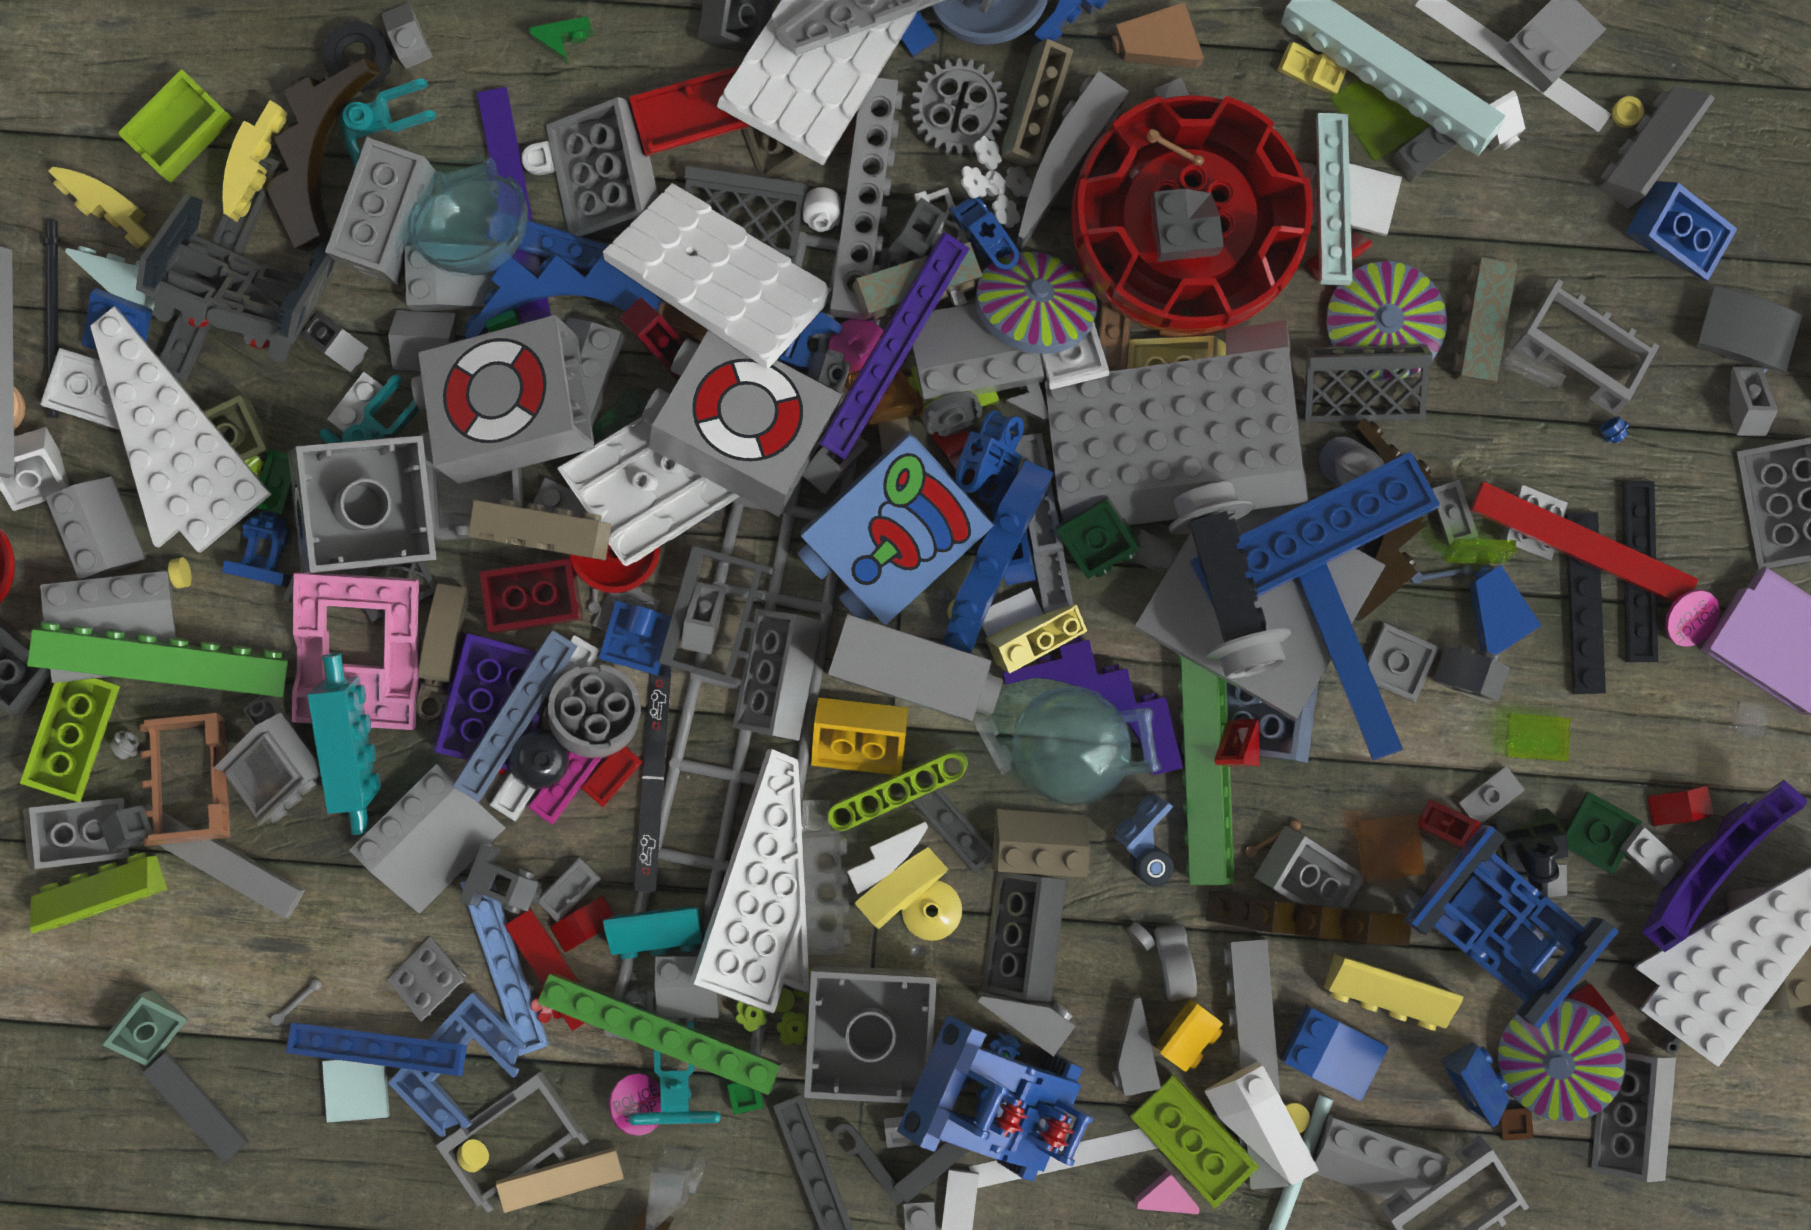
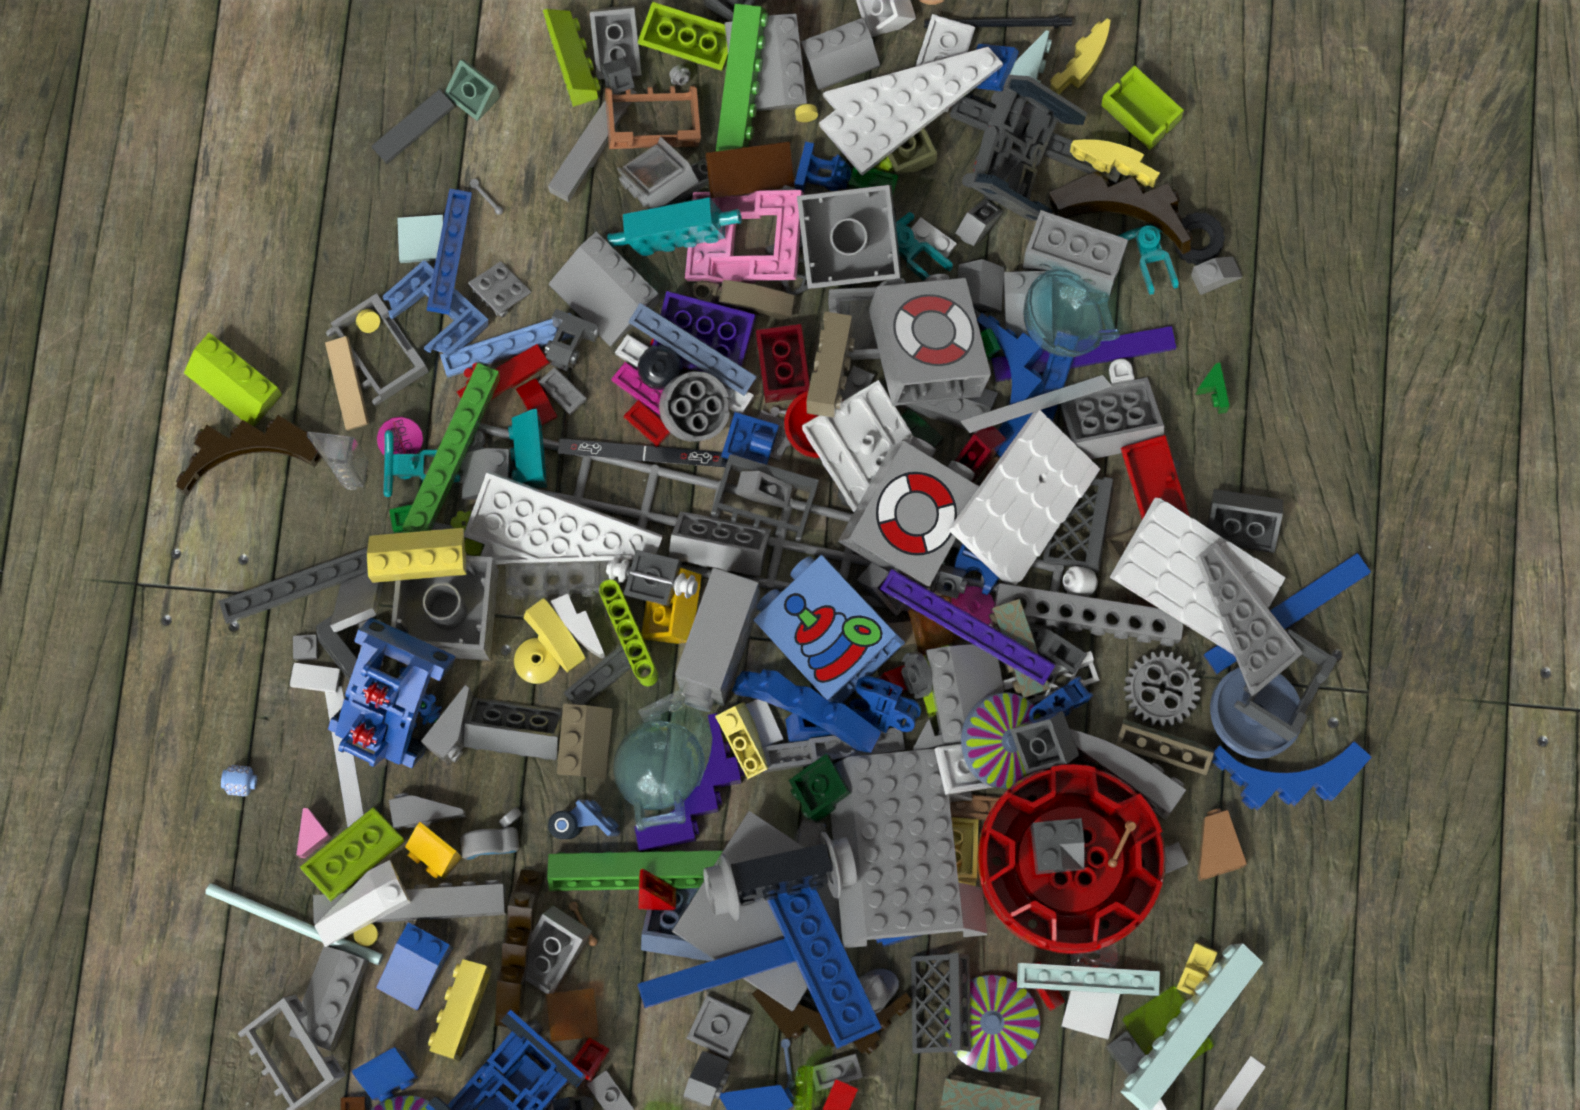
camera: 95 degrees right, 10 degrees down
white plant [961,136,1032,228] -> none
none -> light grey tile [330,572,384,632]
none -> light yellow slope [367,528,467,583]
none -> dark grey plate [606,550,698,606]
none -> reddish brown tile [706,142,795,198]
none -> white sticker [961,375,1112,433]
none -> dark grey slope [1010,711,1079,774]

